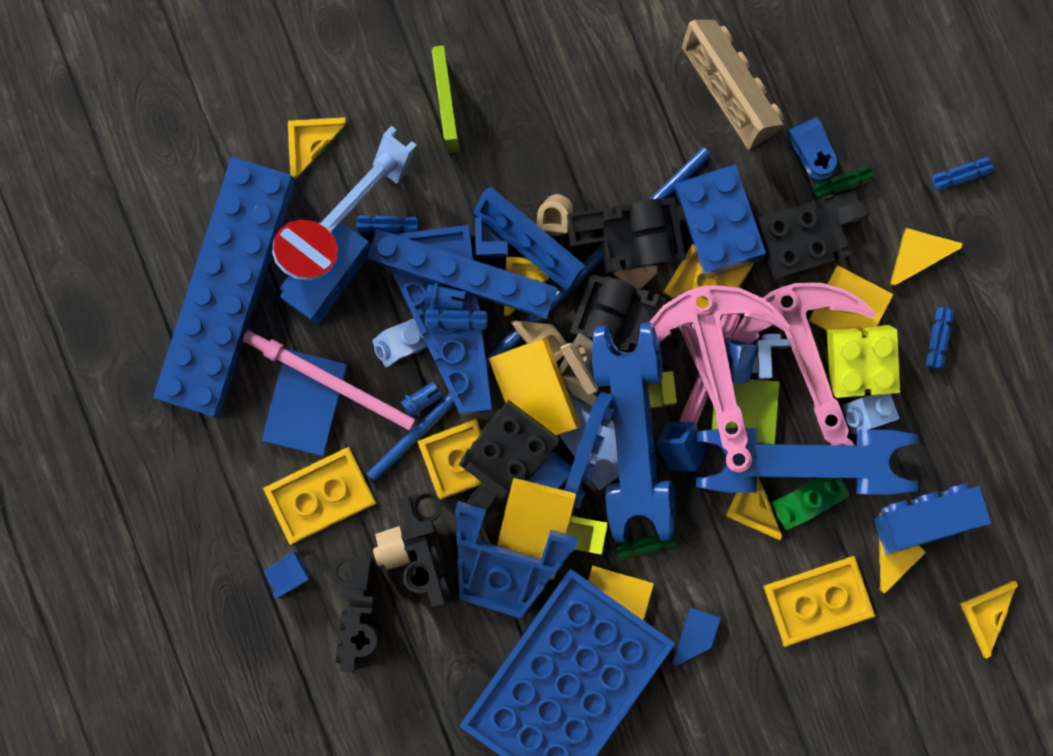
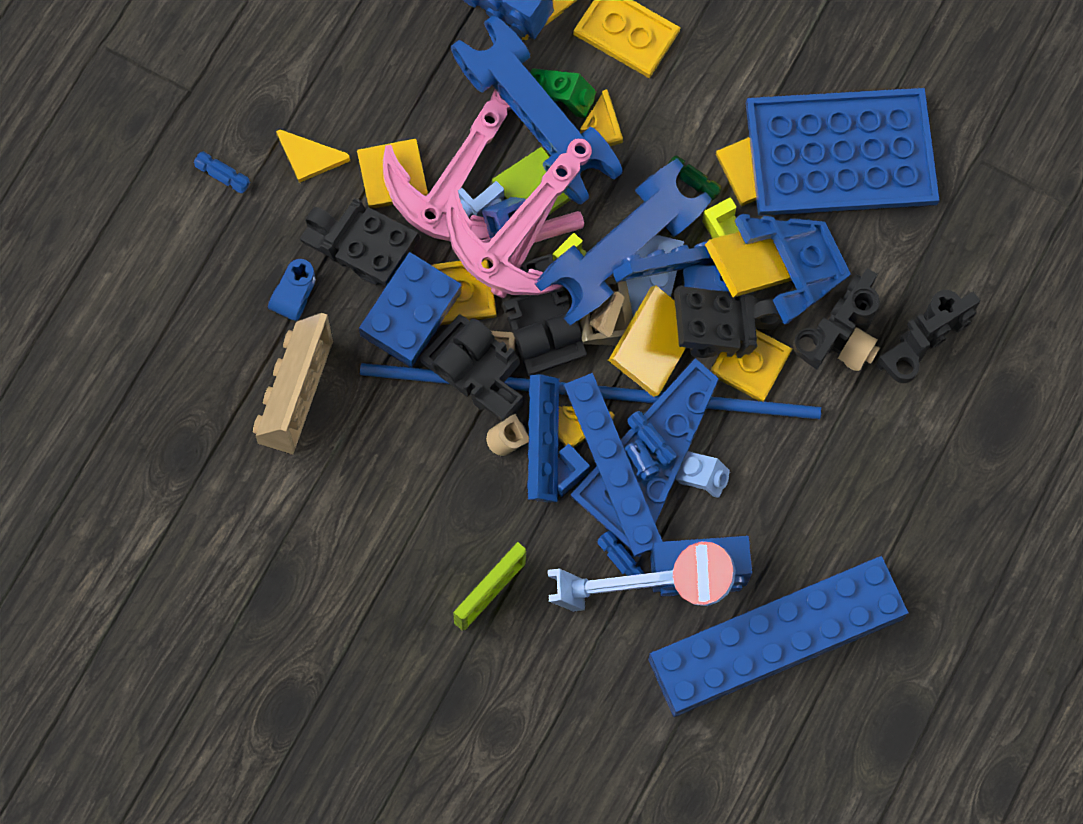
camera: 135 degrees left, 10 degrees down
bright pink bar [242,330,415,431] -> none
blue tile [262,349,348,456] -> none
yellow tile [263,447,377,545] -> none
blue panel [264,552,312,599] -> none
yellow tile [288,118,347,179] -> none
blue pin [401,381,443,417] -> none
tan tile [511,320,568,362] -> none
blue panel [656,422,707,471] -> none
blue tile [672,608,721,665] -> none
dark green axle [813,165,874,201] -> none
neon yellow piece [827,325,900,398] -> none
light blue bracket [843,394,899,434] -> none
blue axle [926,307,954,369] -> none

